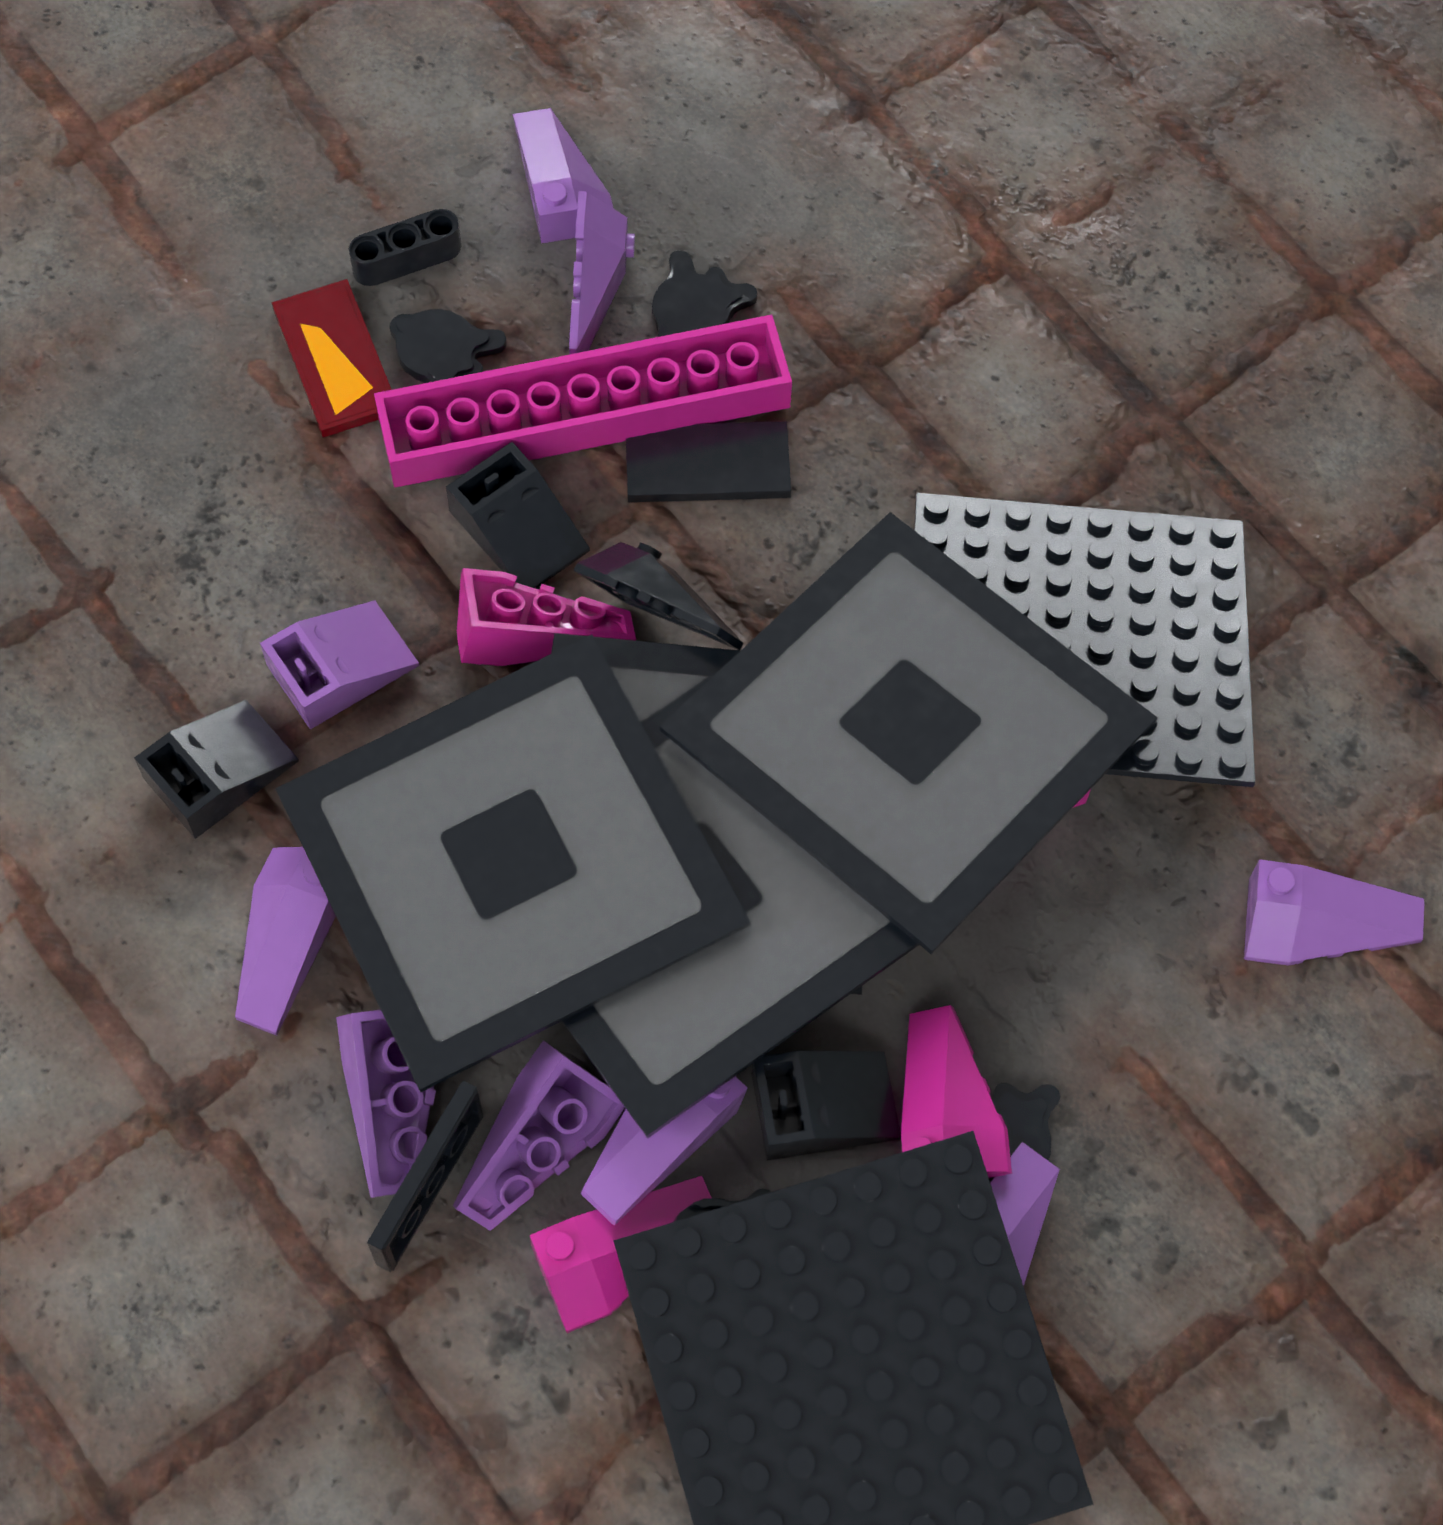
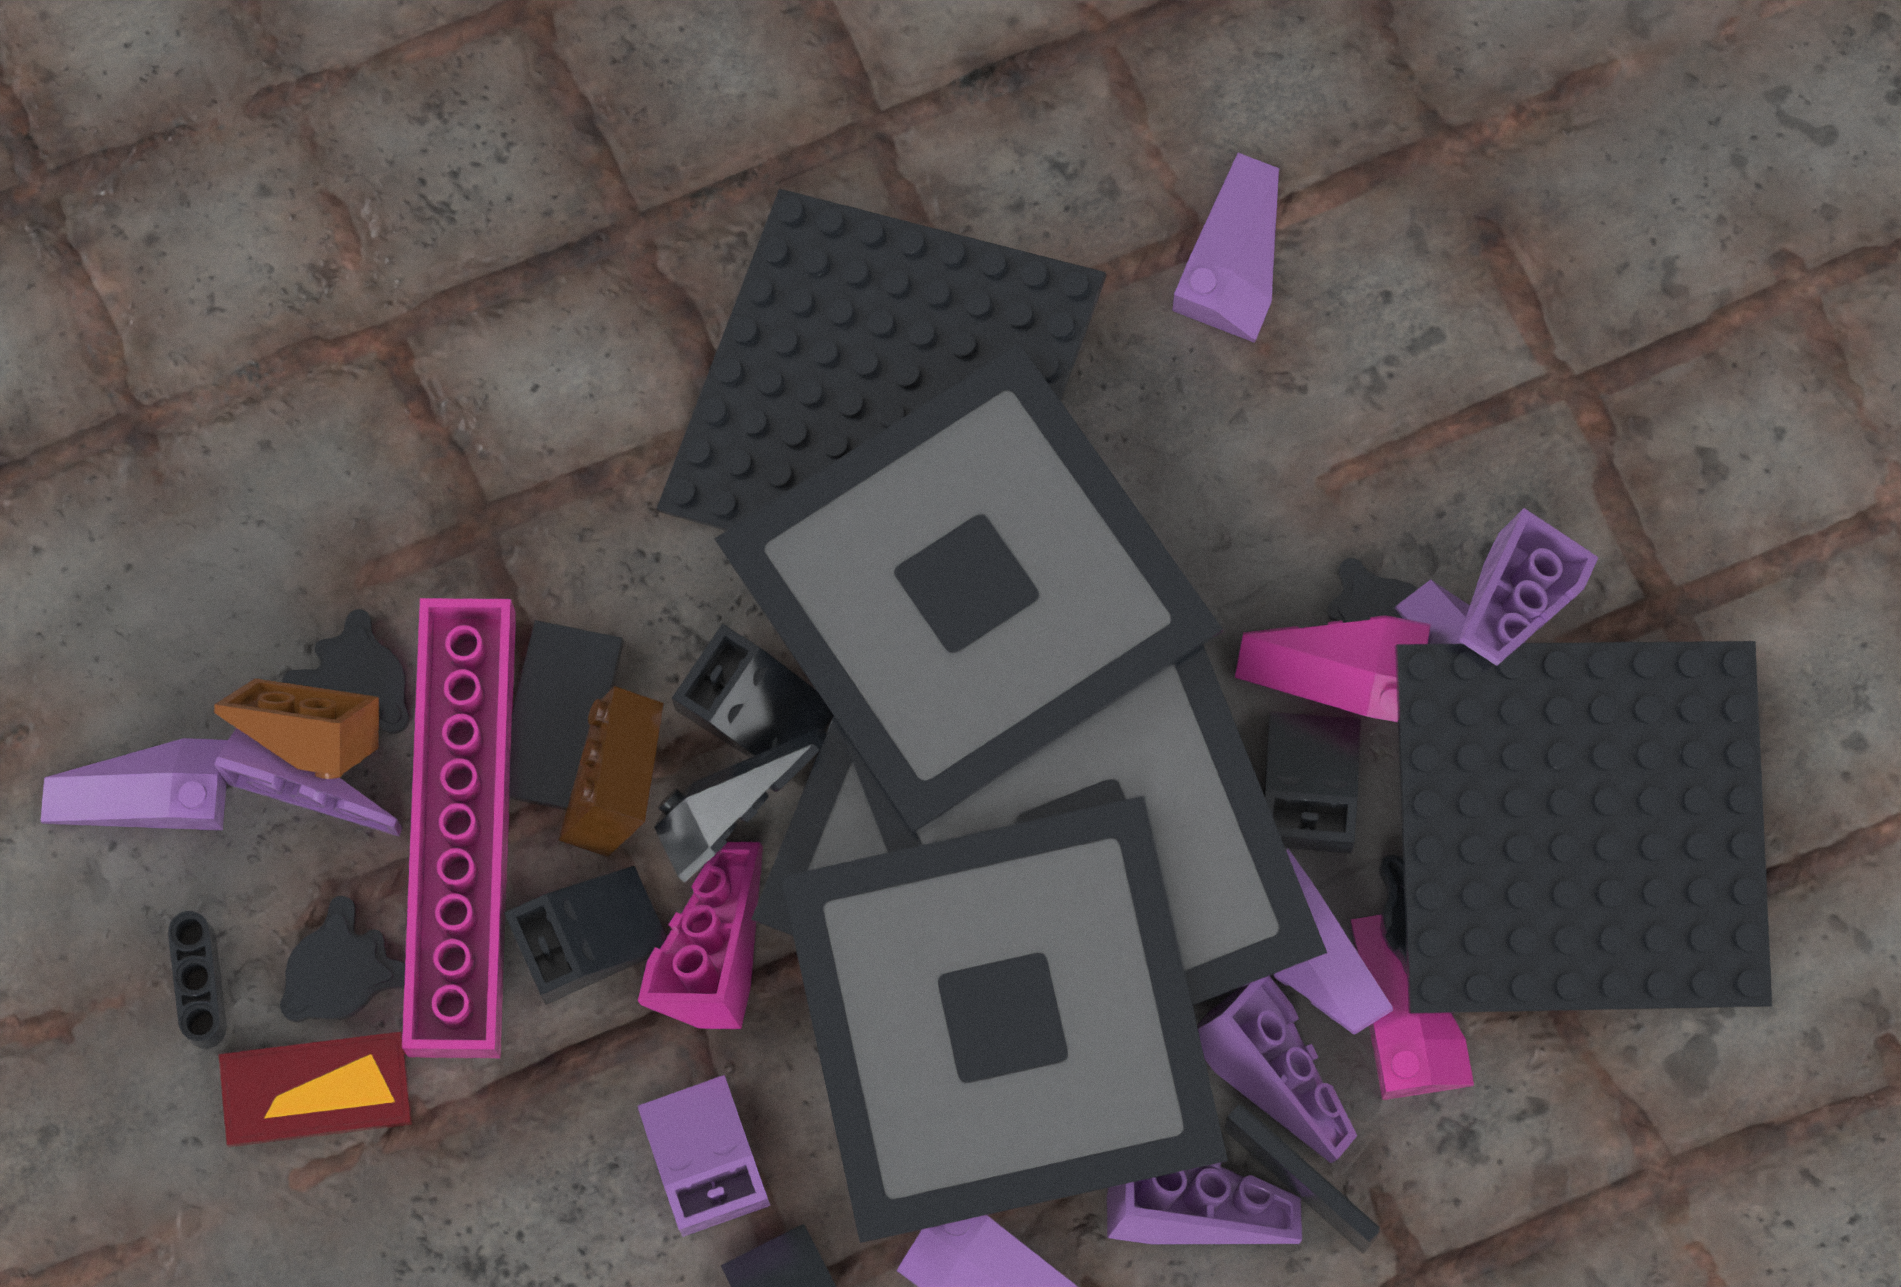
camera: 70 degrees left, 10 degrees up
none -> dark orange slope [214,678,379,779]
none -> reddish brown wedge [558,686,664,857]
none -> black slope [672,624,833,758]
none -> medium lavender wedge [1459,508,1598,666]

